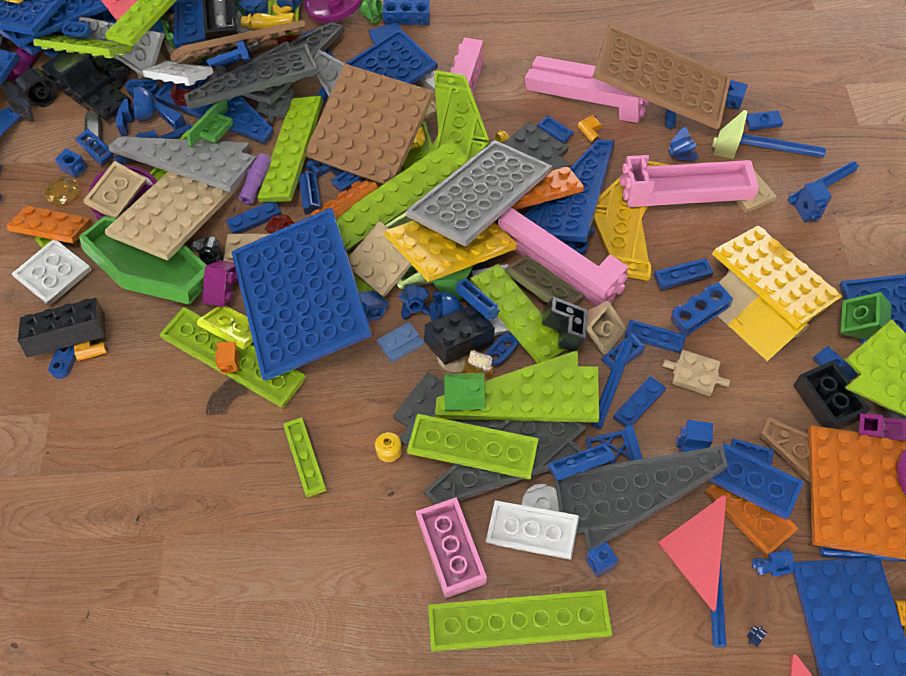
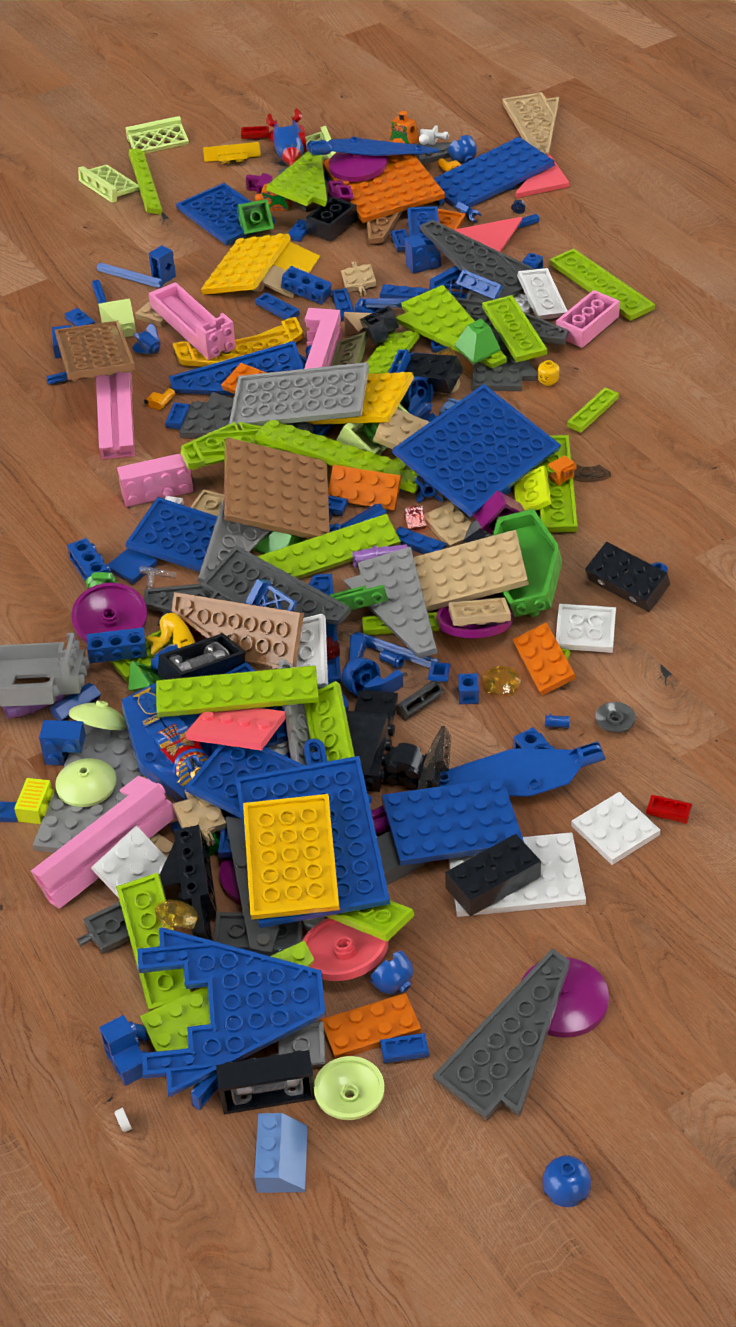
camera: 120 degrees left, 15 degrees down
none -> clear piece [139,566,176,589]

